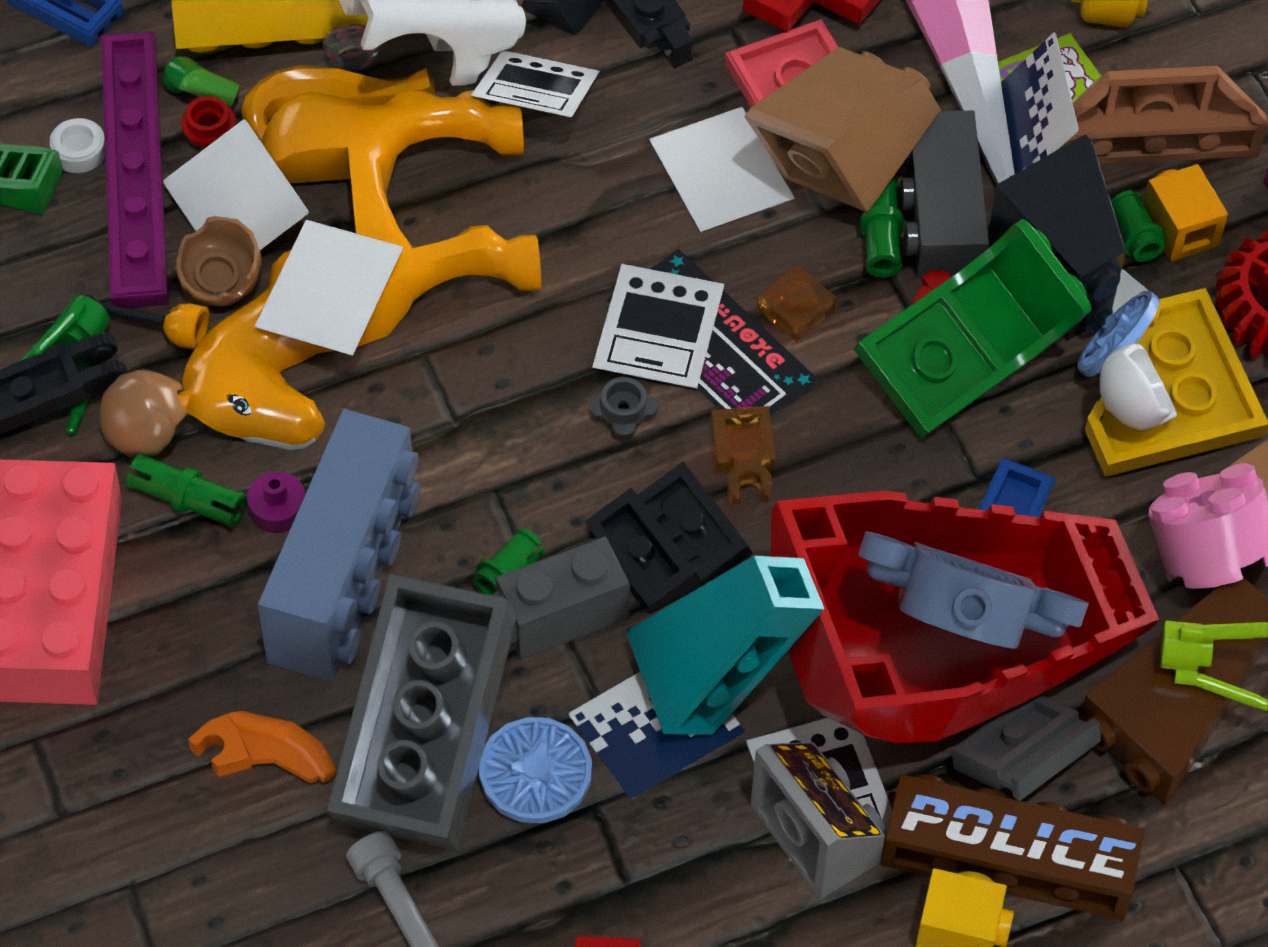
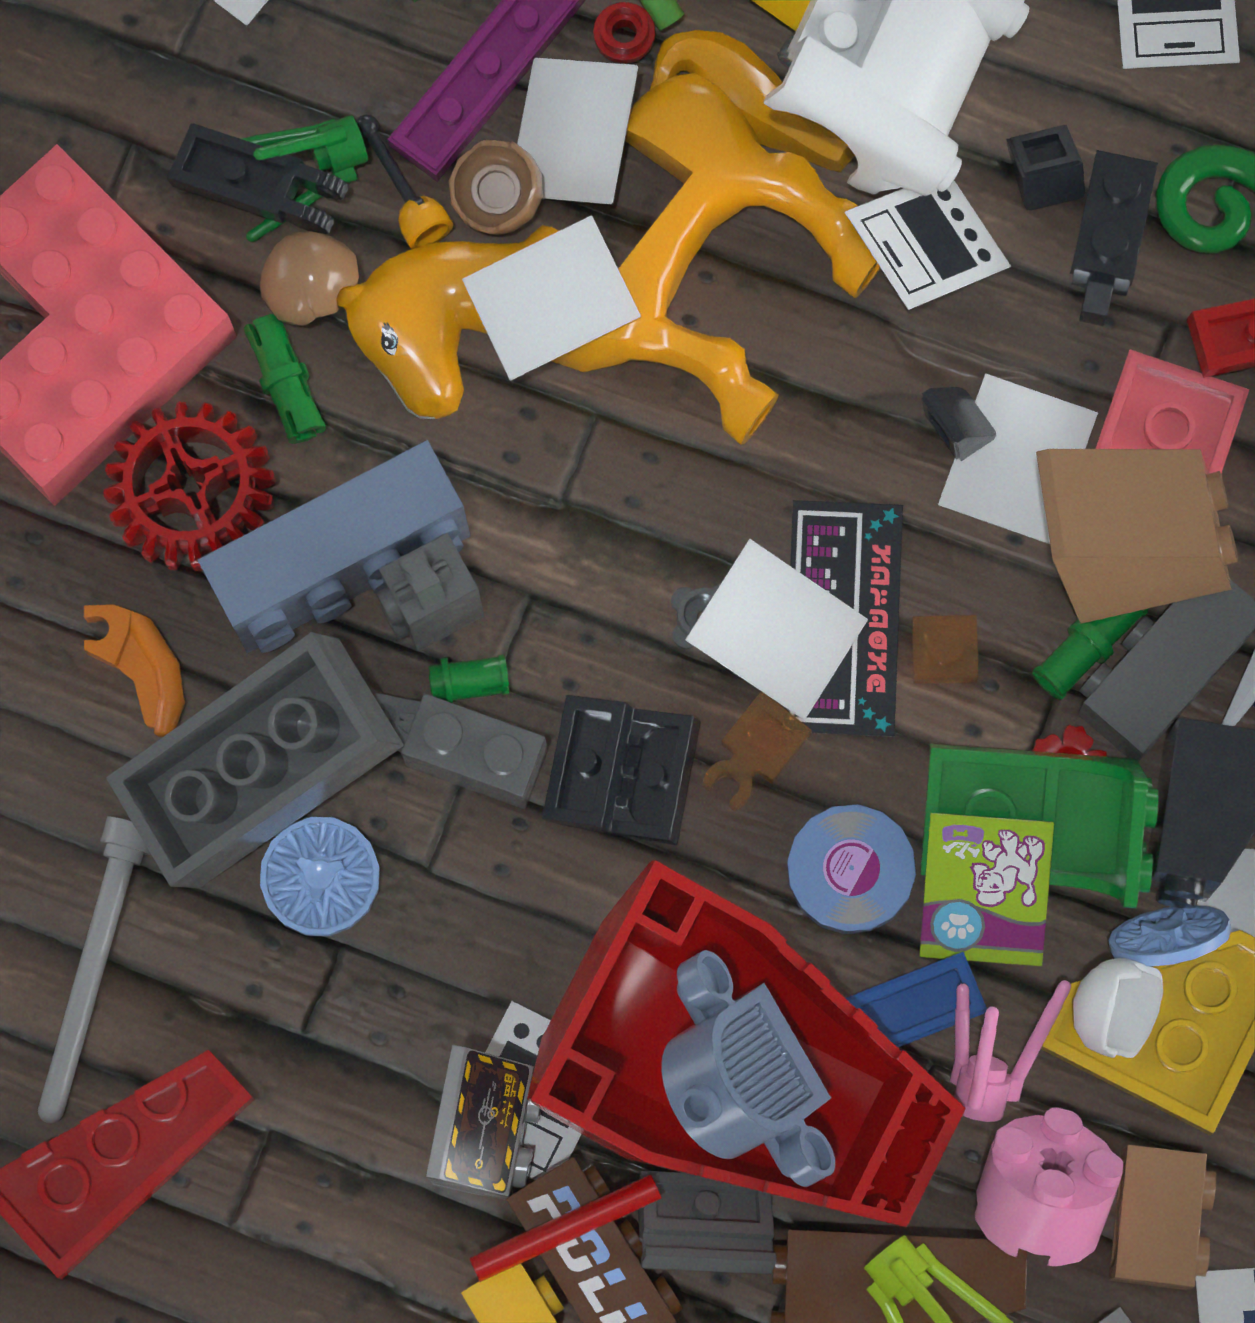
camera: 50 degrees right, 20 degrees up
magenta tile [247,471,305,533] -> none
dark blue sticker [569,672,745,799] -> none
white sticker [592,264,725,389] -> none
teal slope [627,556,824,735] -> none
none -> red gear [103,401,276,571]
none -> dark grey hinge [376,533,485,651]
none -> red bar [469,1174,662,1282]
none -> white sticker [686,539,868,720]
none -> medium blue tile [787,804,916,934]
none -> sticker [920,813,1054,966]
none -> black slope [921,387,996,461]
none -> bright pink plant [950,980,1071,1122]

